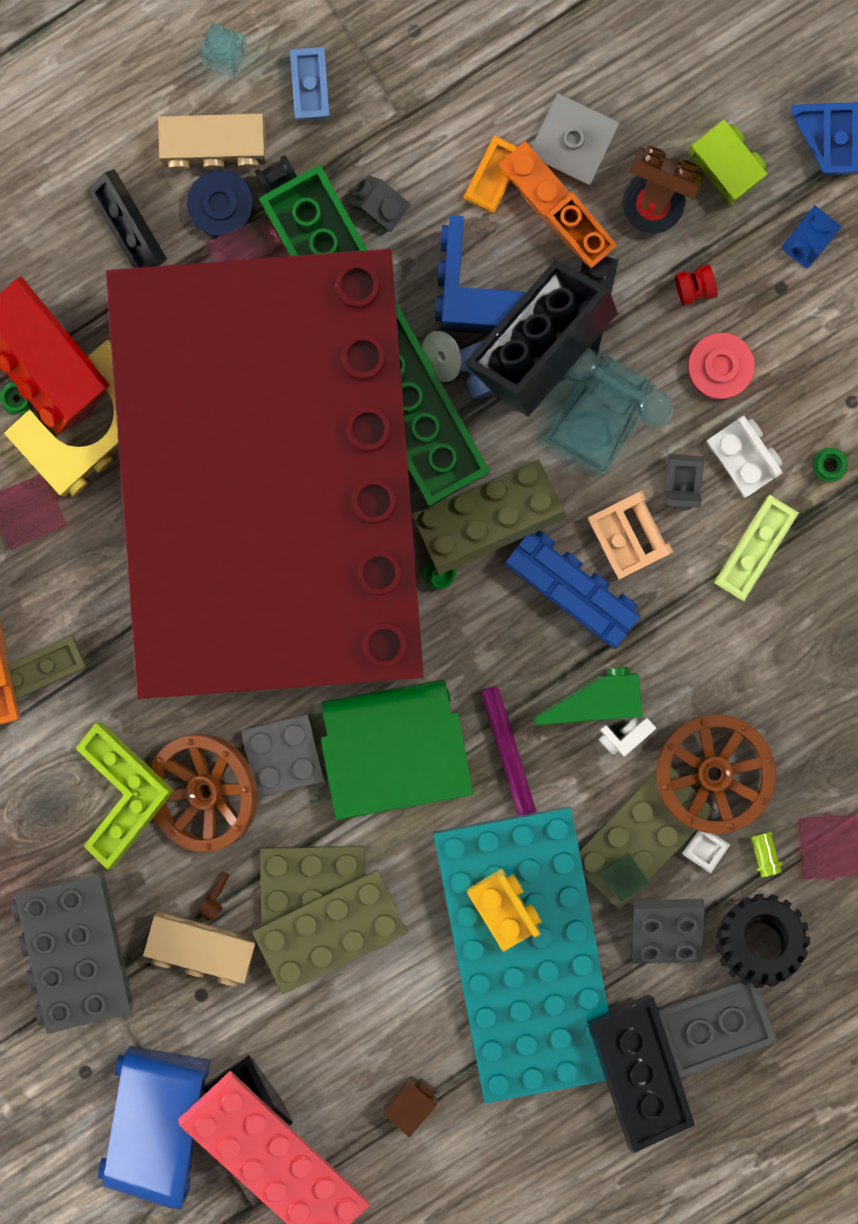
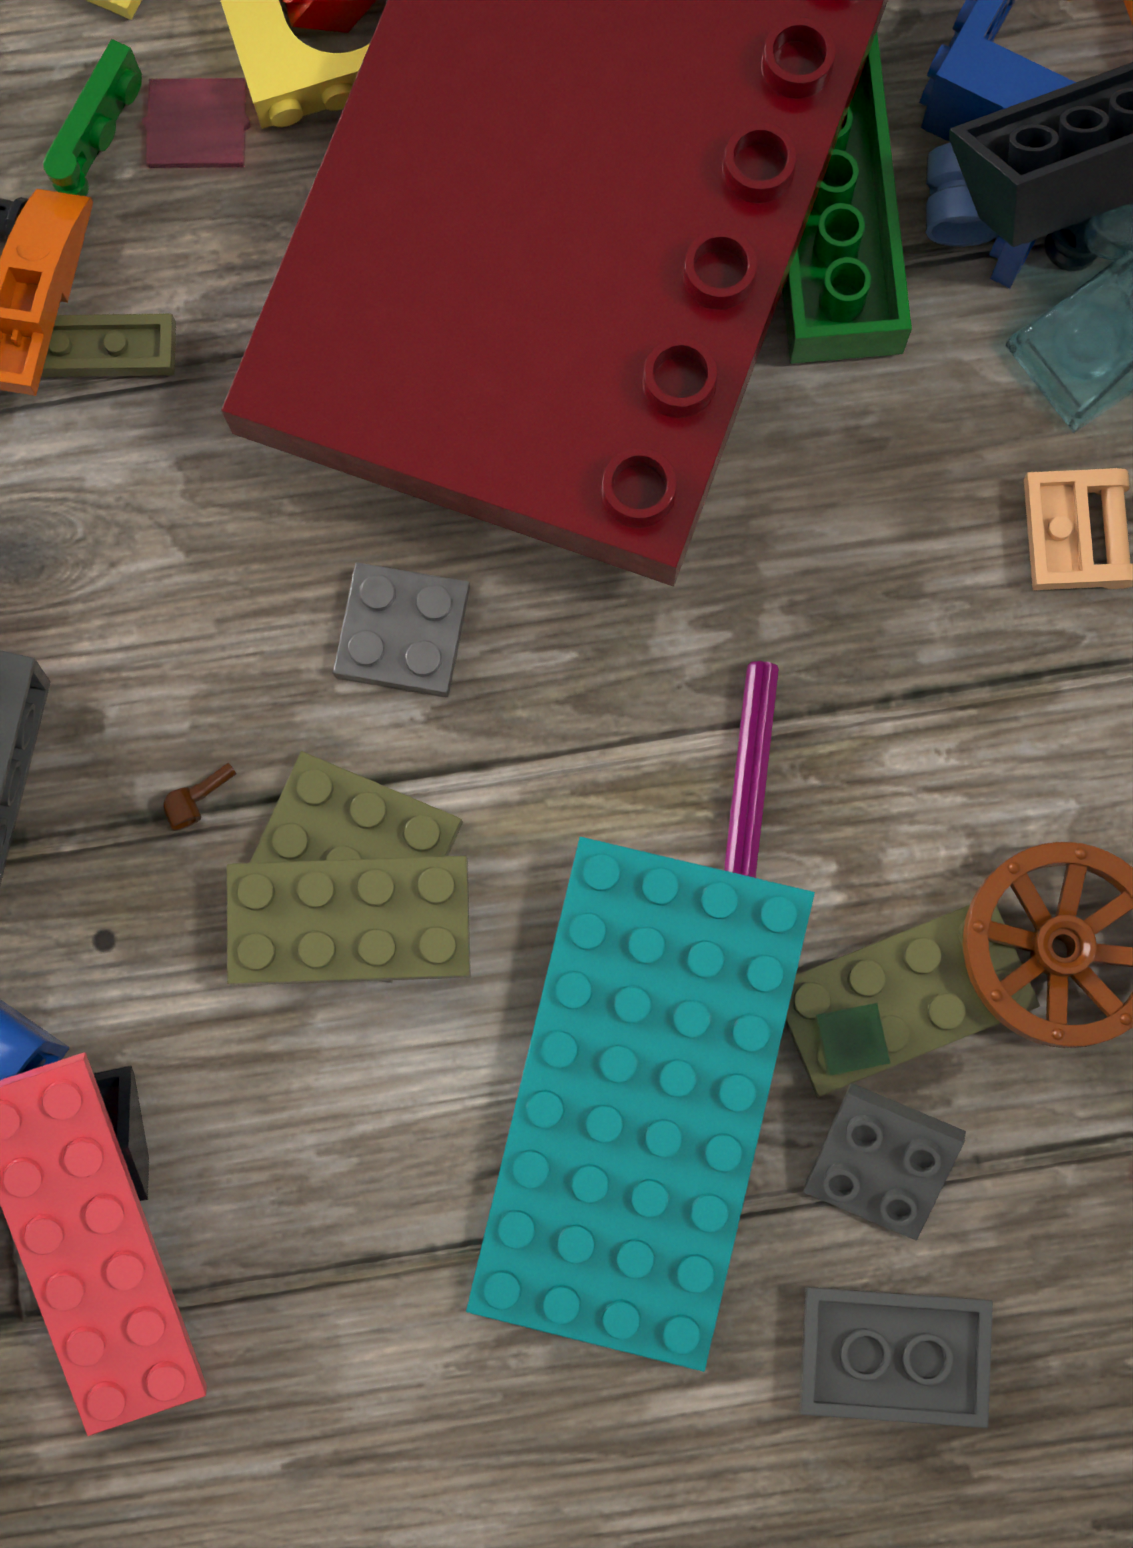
camera: 30 degrees right, 10 degrees down
lime plate [76,722,174,870] -> none
tan brick [143,911,257,986] -> none
dark orange wheel [150,733,258,852] -> none
green piece [321,679,473,820] -> none
reddish brown brick [383,1076,437,1137] -> none
olive plate [412,459,567,575] -> none
white piece [422,331,462,382] -> none
green plate [423,558,456,589] -> none
yellow bracket [467,868,542,952] -> none
blue brick [504,530,641,649] -> none
green slope [533,666,643,725] -> none
black plate [587,995,695,1153] -> none
white bracket [598,717,656,757] -> none
white tile [681,830,730,873] -> none
black tyre [716,894,810,988] -> none
lime pin [750,831,783,877] -> none

